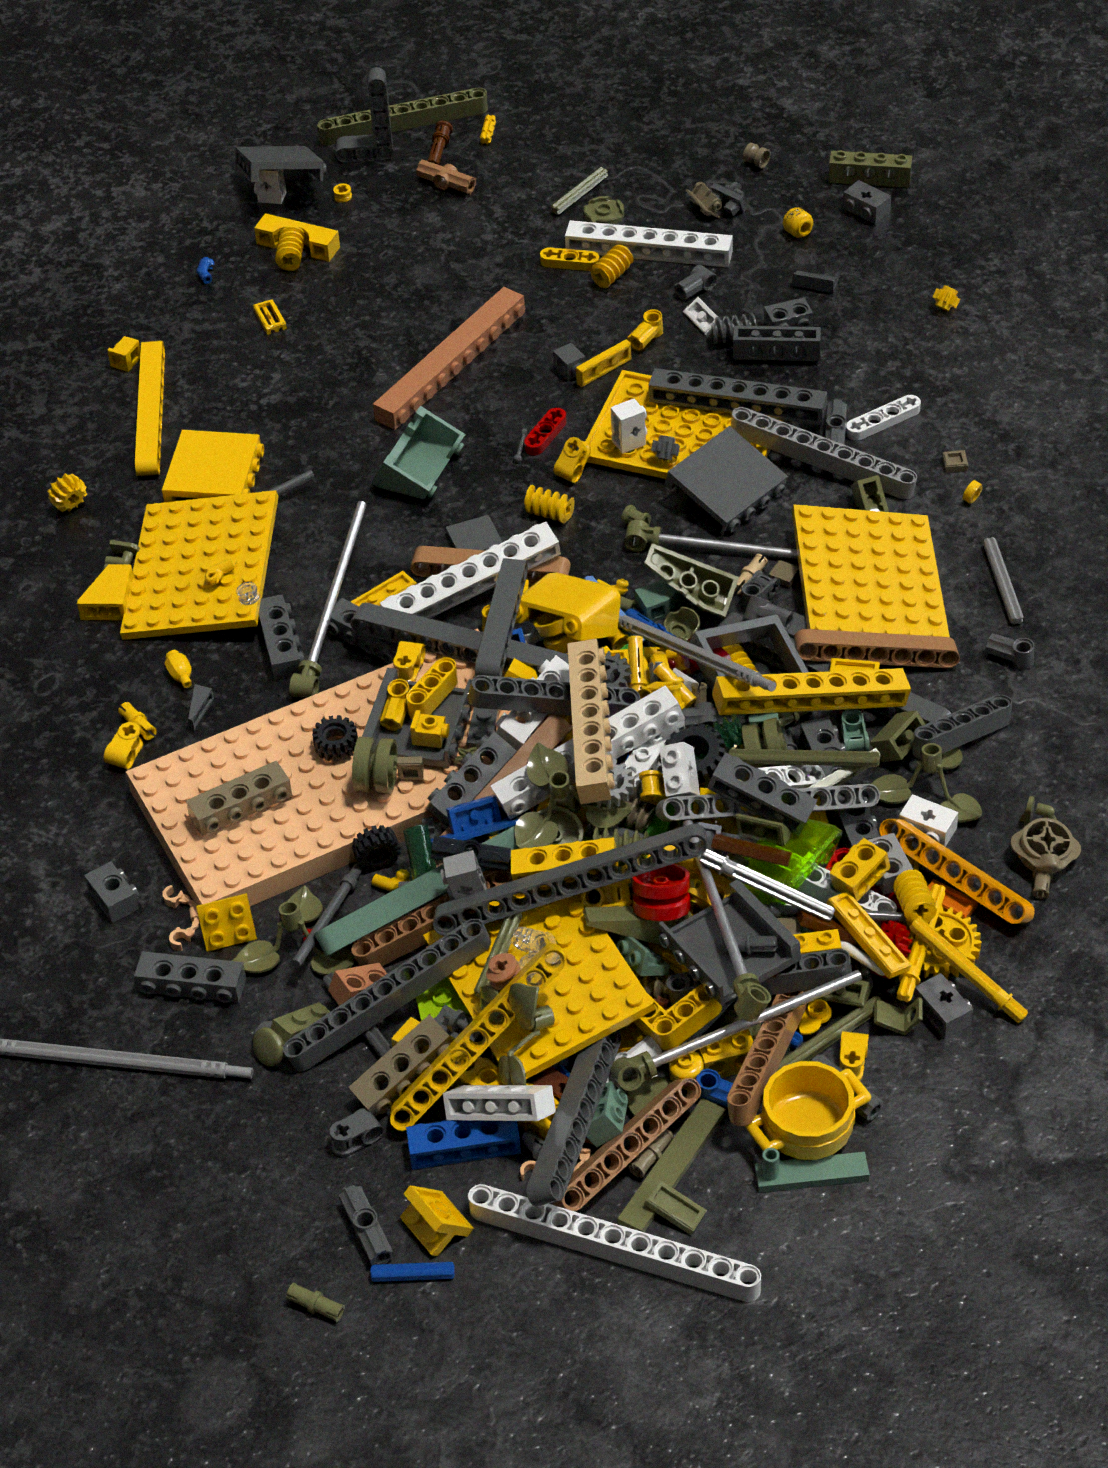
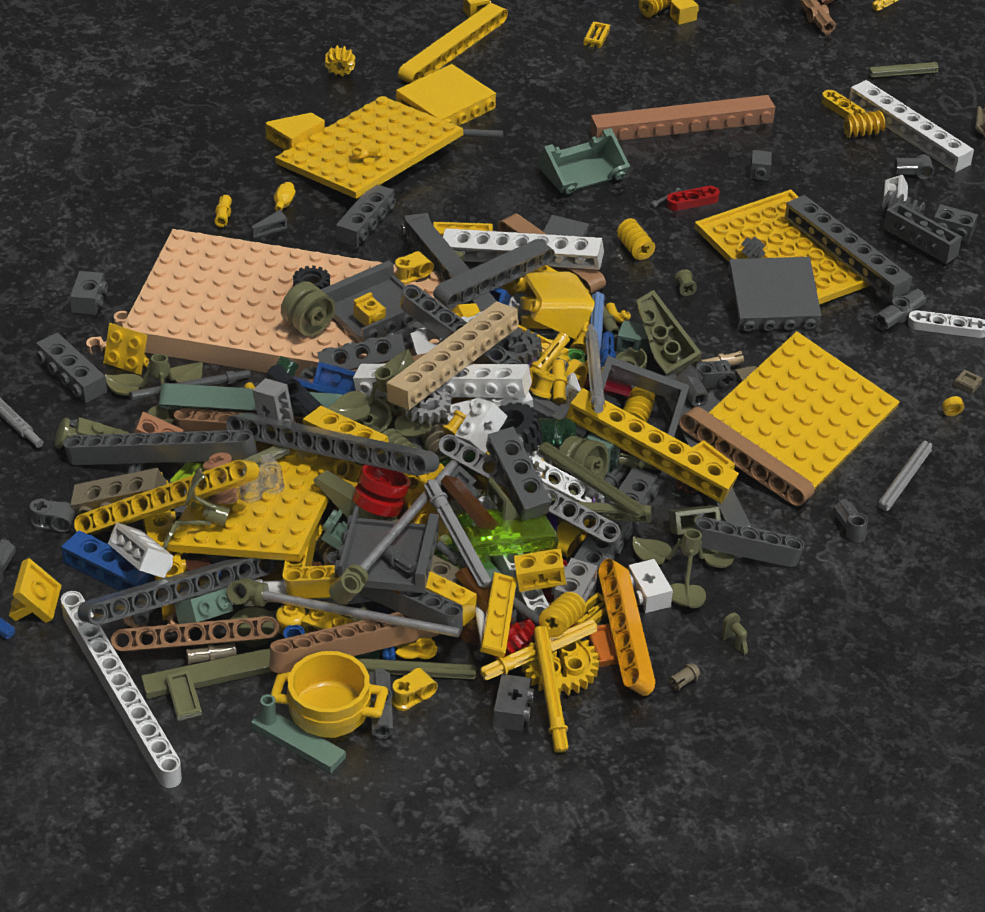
camera: 35 degrees right, 5 degrees down
olive piece [104,539,140,569] -> none
yellow piece [104,722,143,769] -> none
dark tan brick [186,760,292,836] -> none
clear bush [236,582,260,605] -> none
flat silver piece [289,501,366,699] -> none
black tyre [352,825,401,871] -> none
yellow piece [380,679,410,731] -> none
dark tan tile [397,756,424,780] -> none
yellow beam [406,657,458,720] -> none
yellow piece [553,437,591,483] -> none
yellow tile [576,339,631,387] -> none
olive tile [584,196,624,225] -> none
white brick [611,399,647,454] -> none
piece [624,519,798,559] -> none
yellow piece [627,309,663,351] -> none
light grey beam [730,407,917,499] -> none
olive slope [818,980,871,1007] -> none
sand green piece [840,709,869,752] -> none
olive arch [850,475,889,512] -> none
olive bracket [874,997,922,1036] -> none
dark tan piece [1010,818,1081,873] -> none

